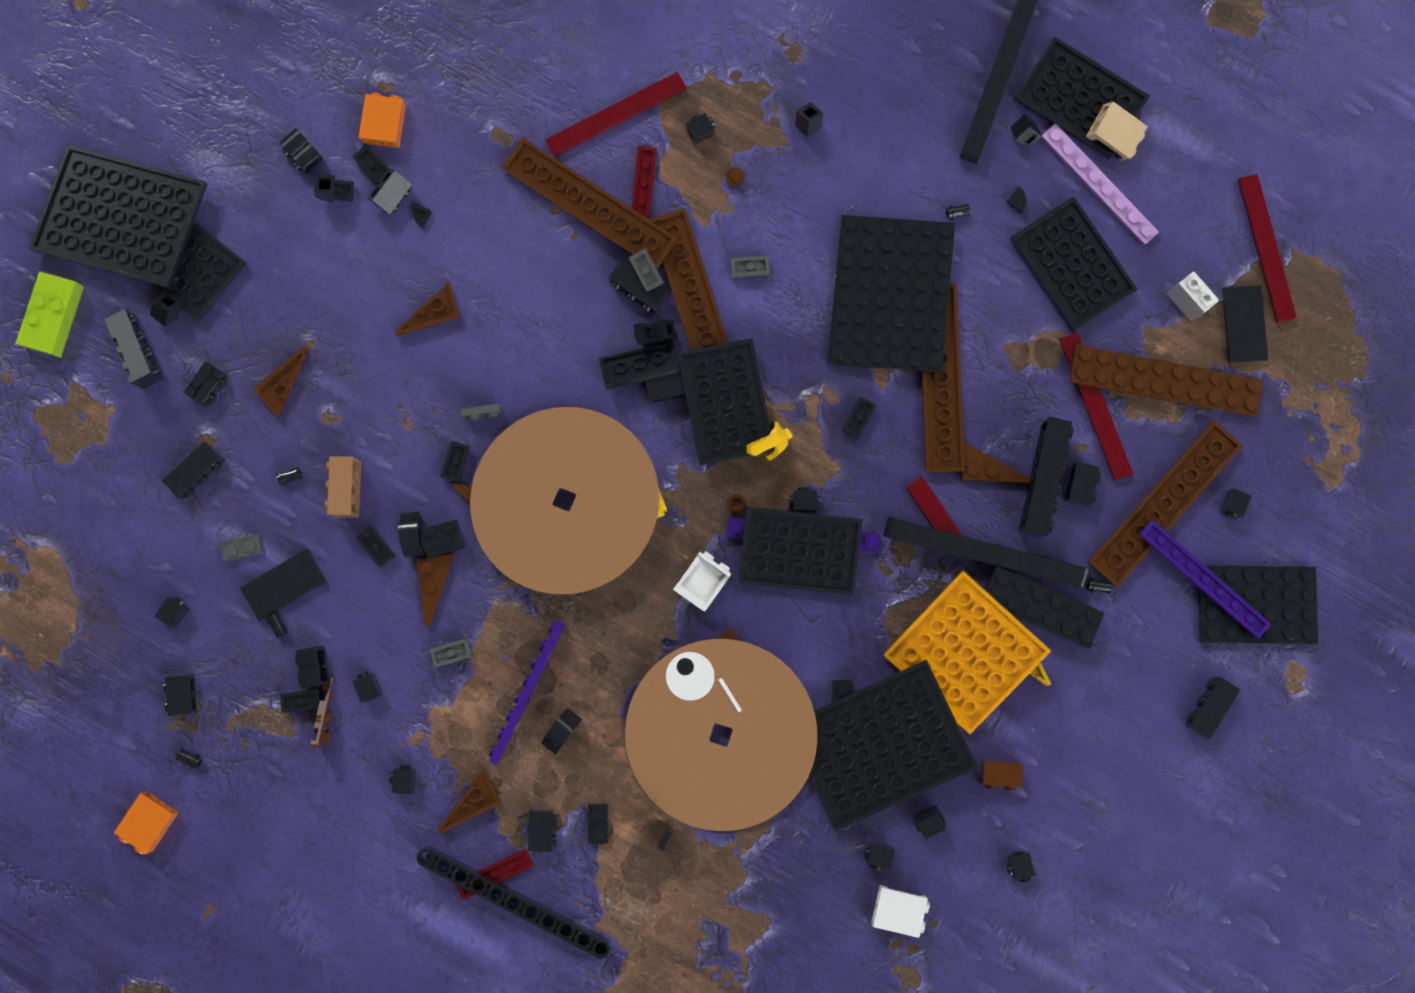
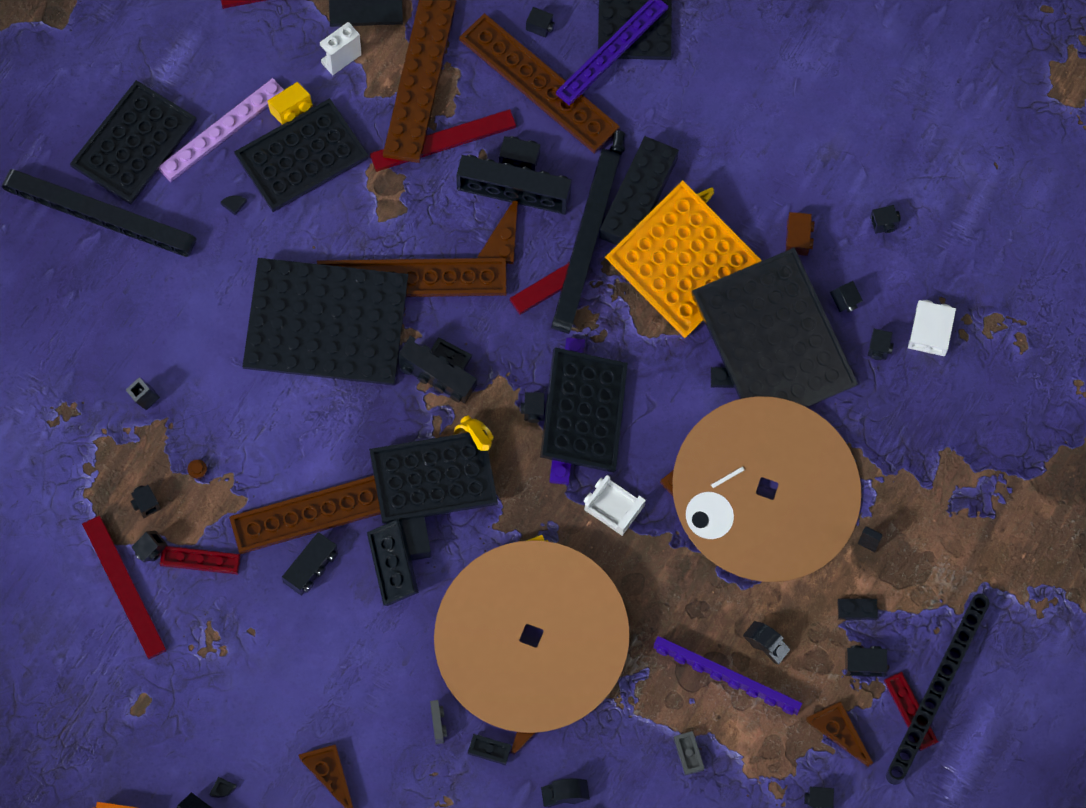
camera: 95 degrees left, 15 degrees down
reddish brown wing [416,554,454,626] -> none
black brick [419,519,465,558] -> none
reddish brown plate [501,137,678,269] -> none
dark grey plate [629,249,664,292] -> none
black brick [633,319,677,347] -> none
reddish brown plate [727,494,746,513] -> none
dark grey plate [731,255,770,278] -> none
black pin [946,204,971,221] -> none
black panel [1011,114,1042,149] -> none
tan panel [1086,102,1148,161] -> none
black brick [1185,677,1241,739] -> none
none -> black brick [132,531,167,562]
none -> yellow brick [267,82,313,125]
none -> black wedge [399,335,477,404]

